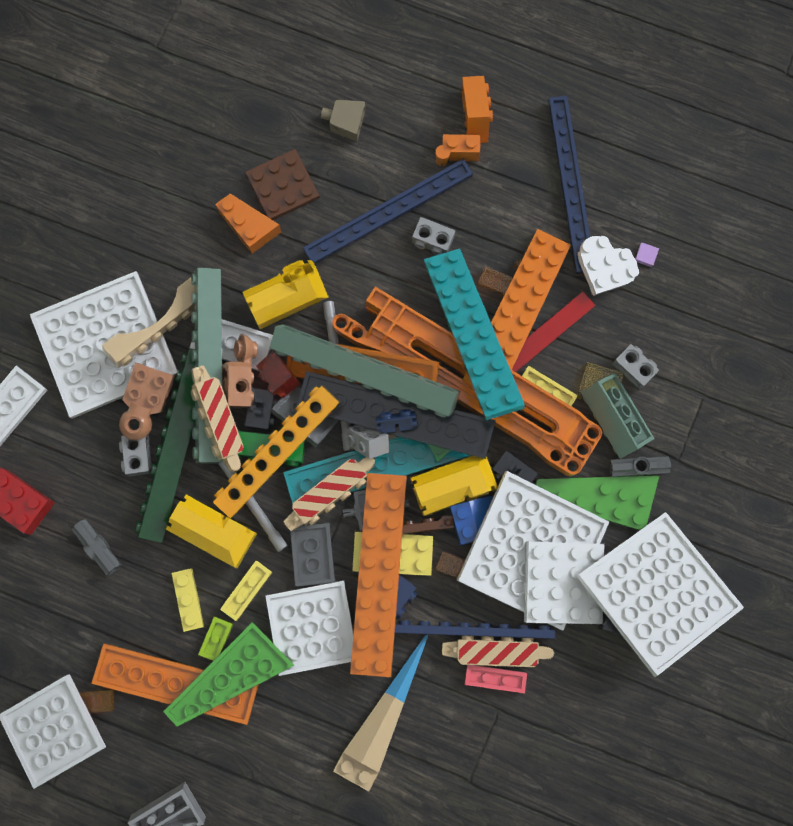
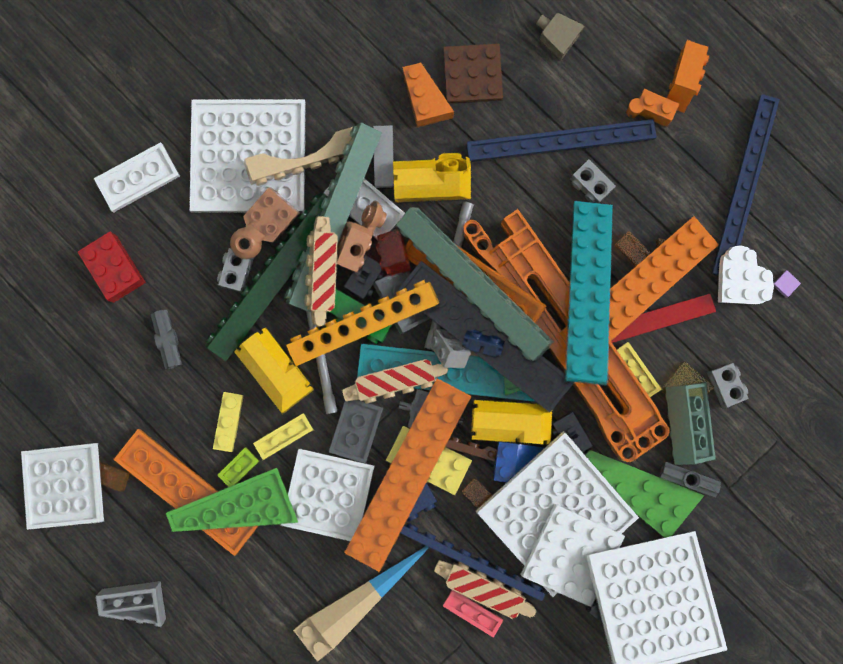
camera: 25 degrees right, 5 degrees up
none -> light grey slope [374,126,394,188]

